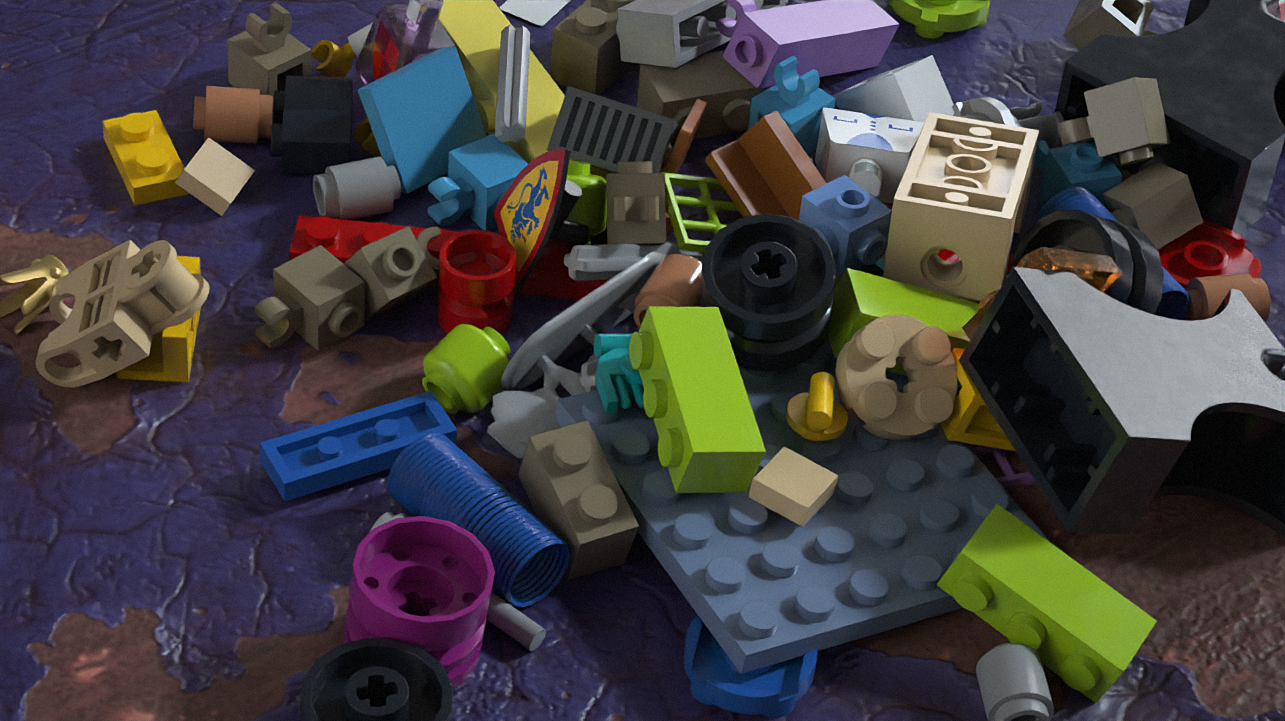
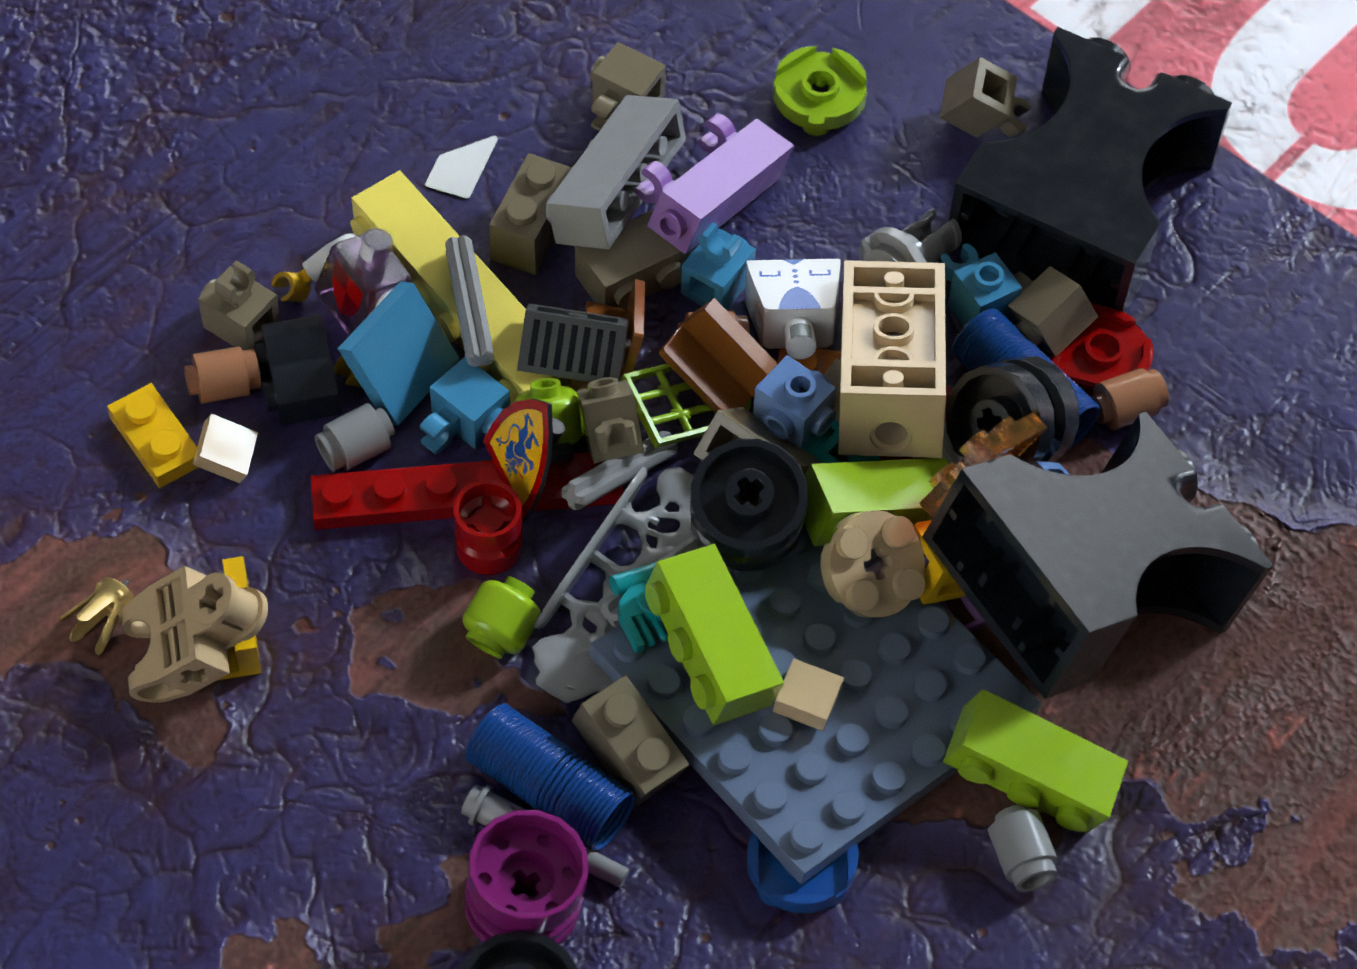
camera: 10 degrees left, 15 degrees up
dark tan brick [254,245,365,351] -> none
blue plate [260,391,457,502] -> none
dark tan brick [344,226,441,321] -> none
nougat brick [633,254,702,329] -> none
yellow plate [785,372,848,441] -> none
white slope [833,55,954,122] -> none
dark tan brick [1057,77,1171,166] -> none

